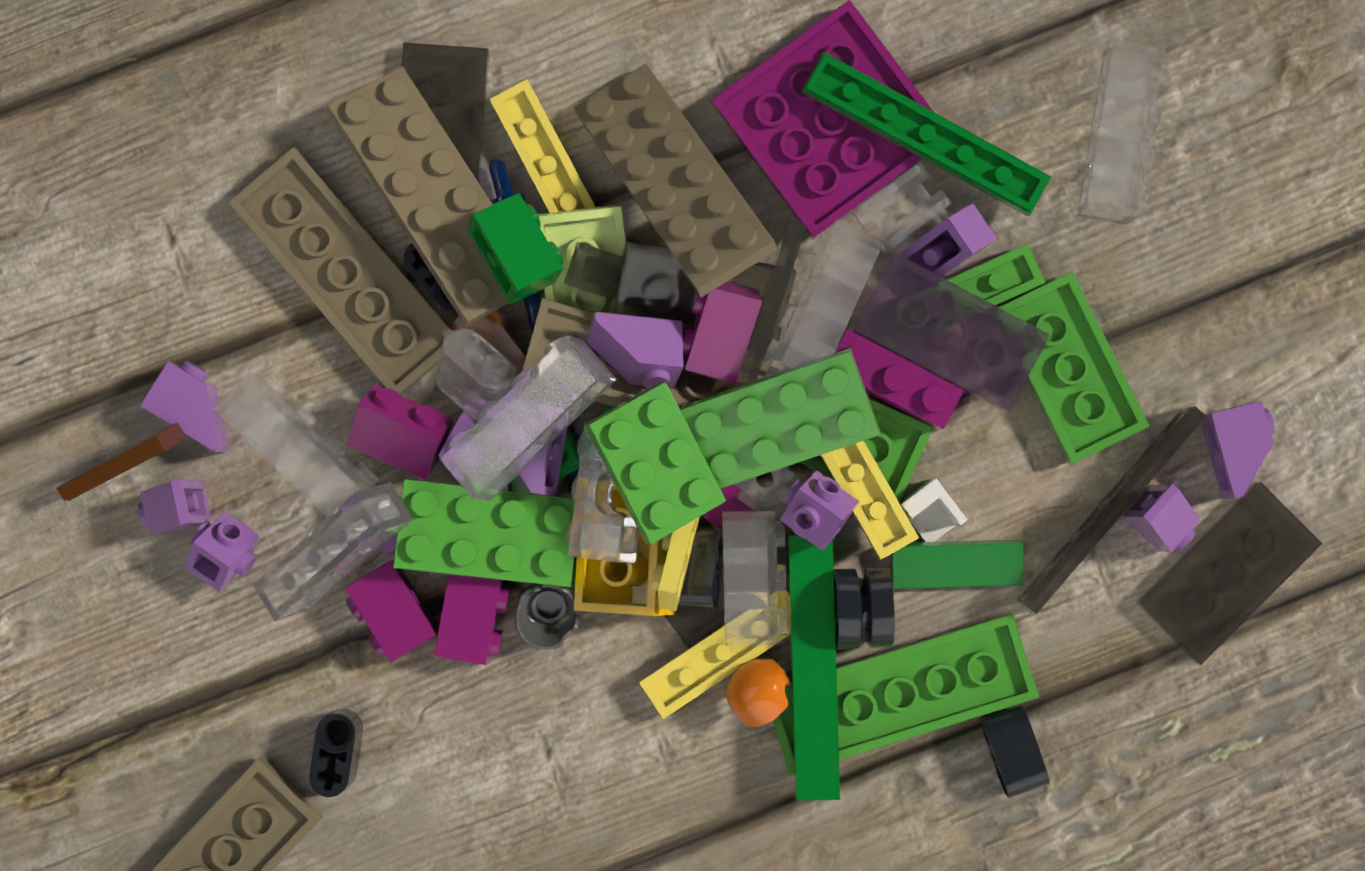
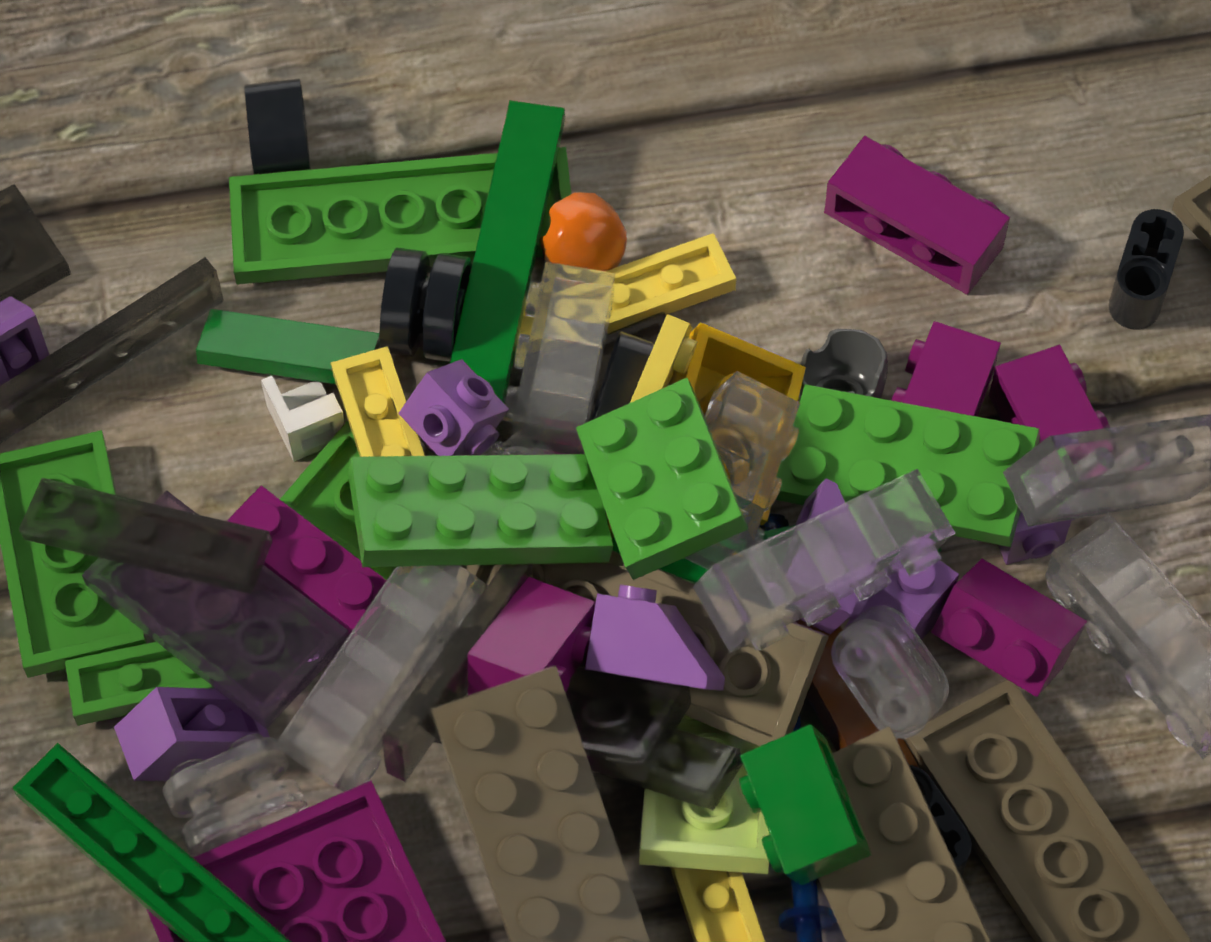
camera: 170 degrees left, 25 degrees down
none -> clear smoke tile [19,478,273,594]
none -> magenta brick [824,135,1010,295]

